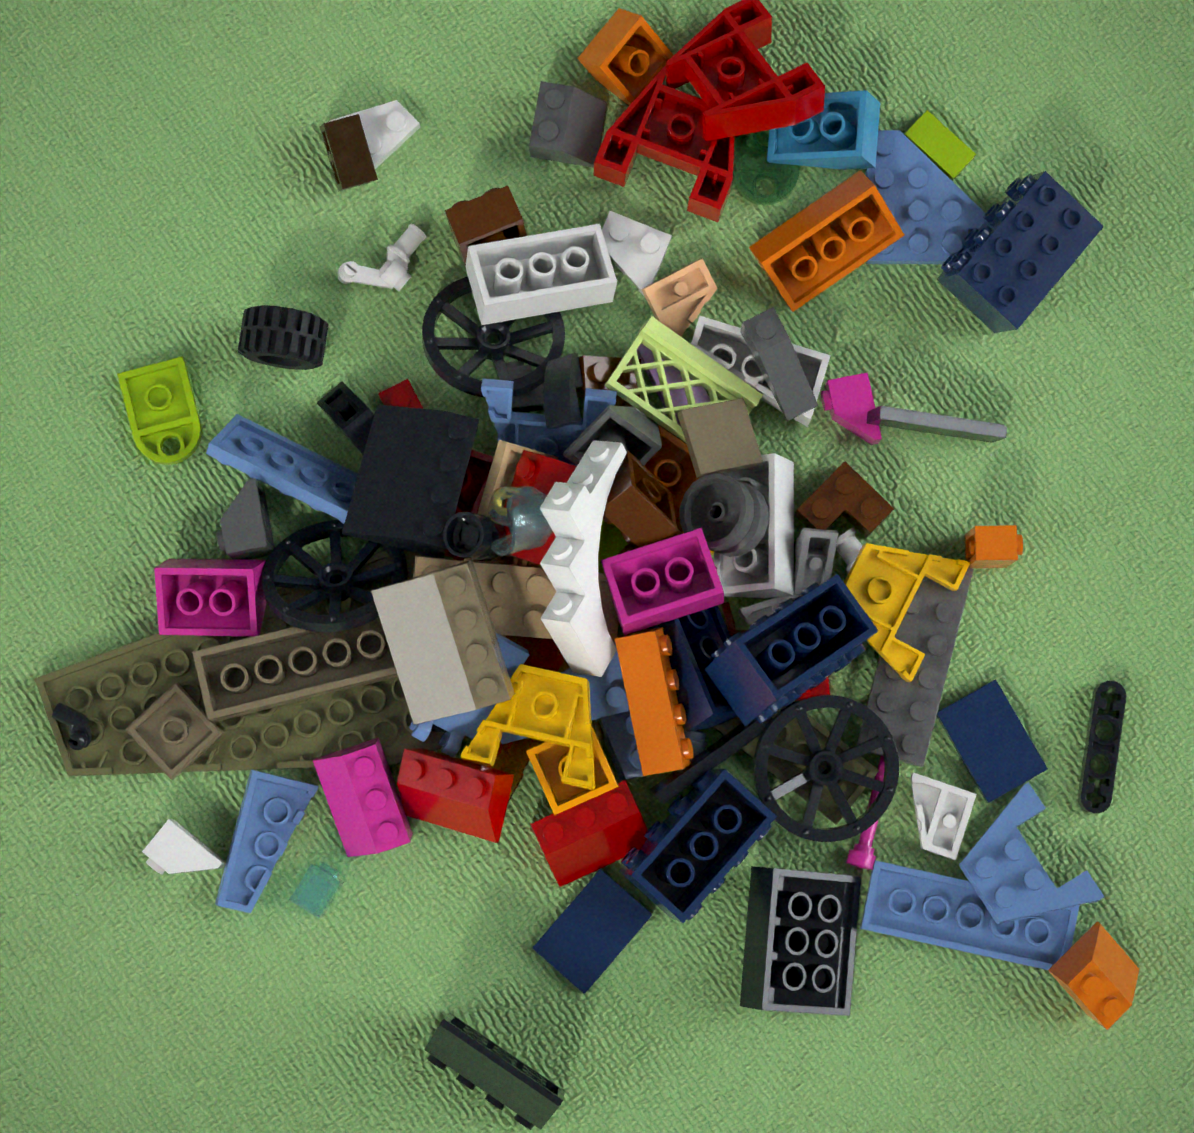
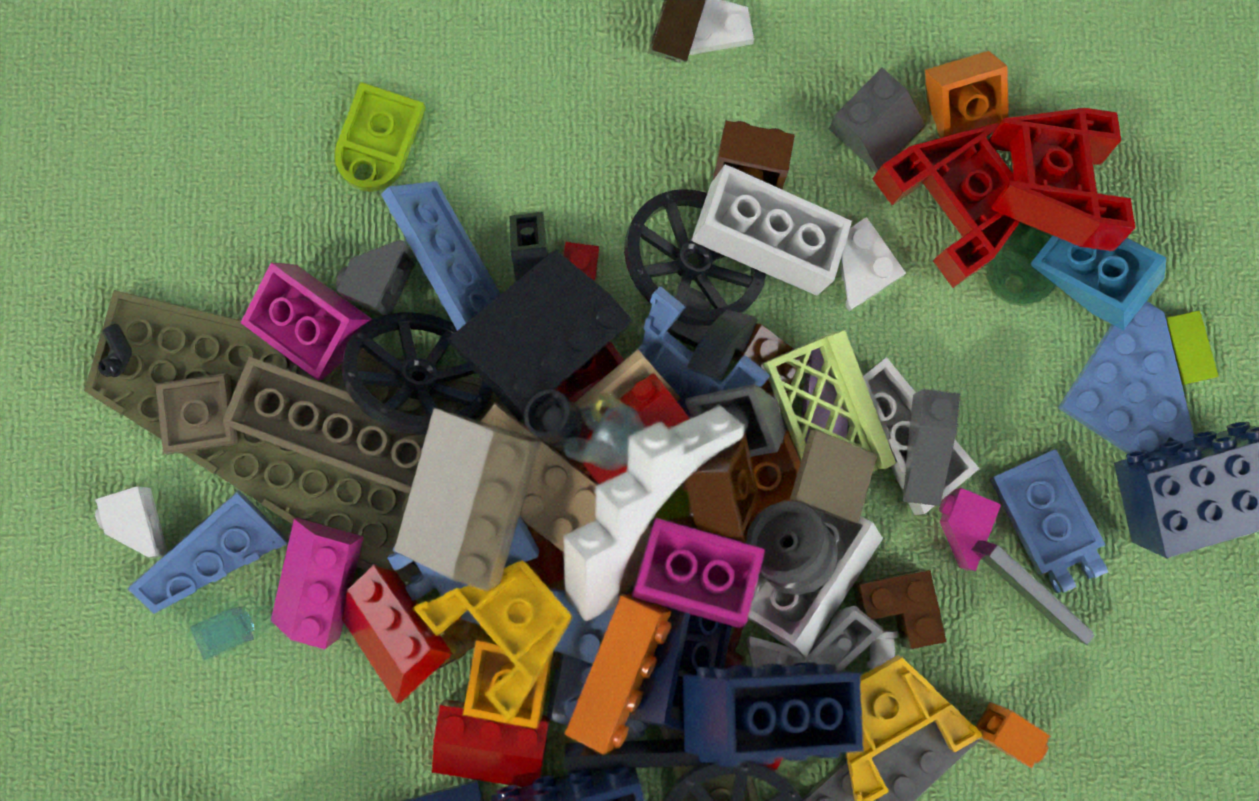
camera: 30 degrees right, 0 degrees up
black tyre [237,305,329,370] -> none
white pin [338,224,427,291] -> none
light nougat wing [641,258,718,336] -> none
orange slope [749,170,904,312] -> none
none -> medium blue tile [990,449,1108,594]

